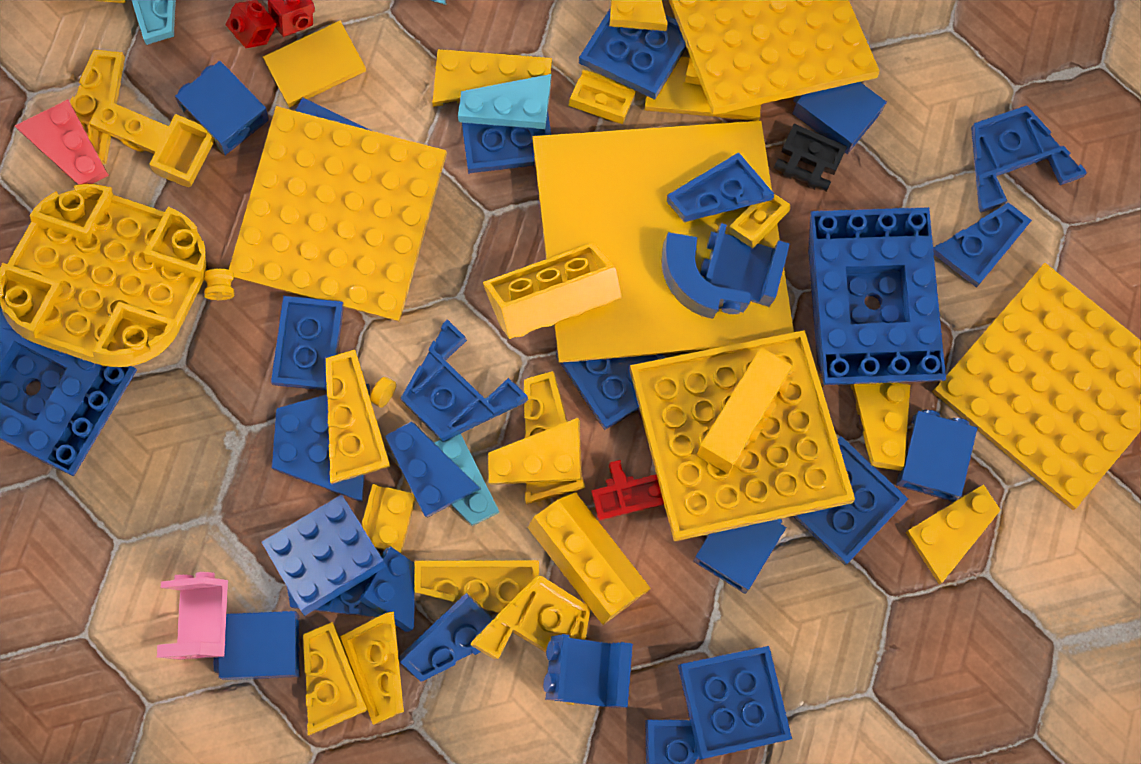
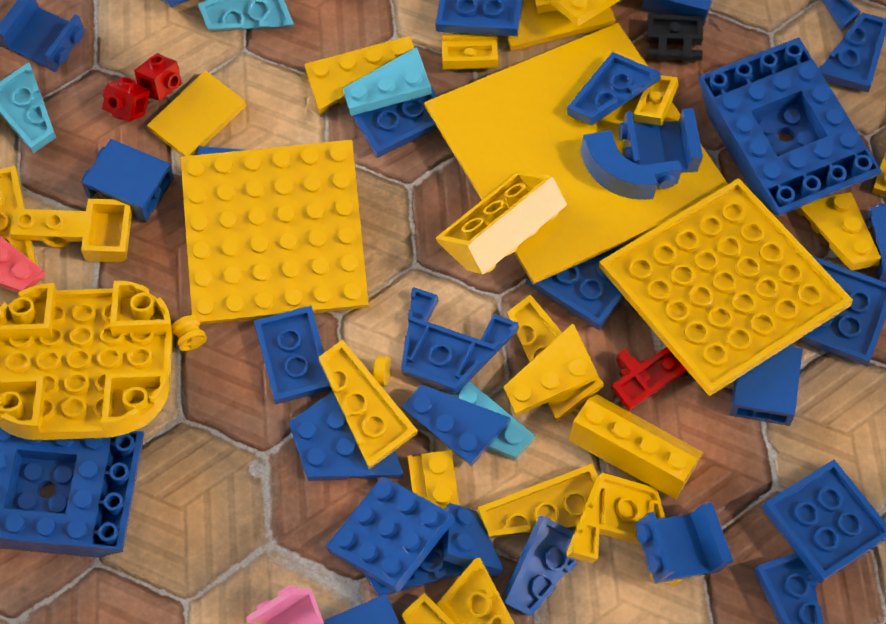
camera: 15 degrees left, 10 degrees down
yellow brick [697,347,793,474] -> none

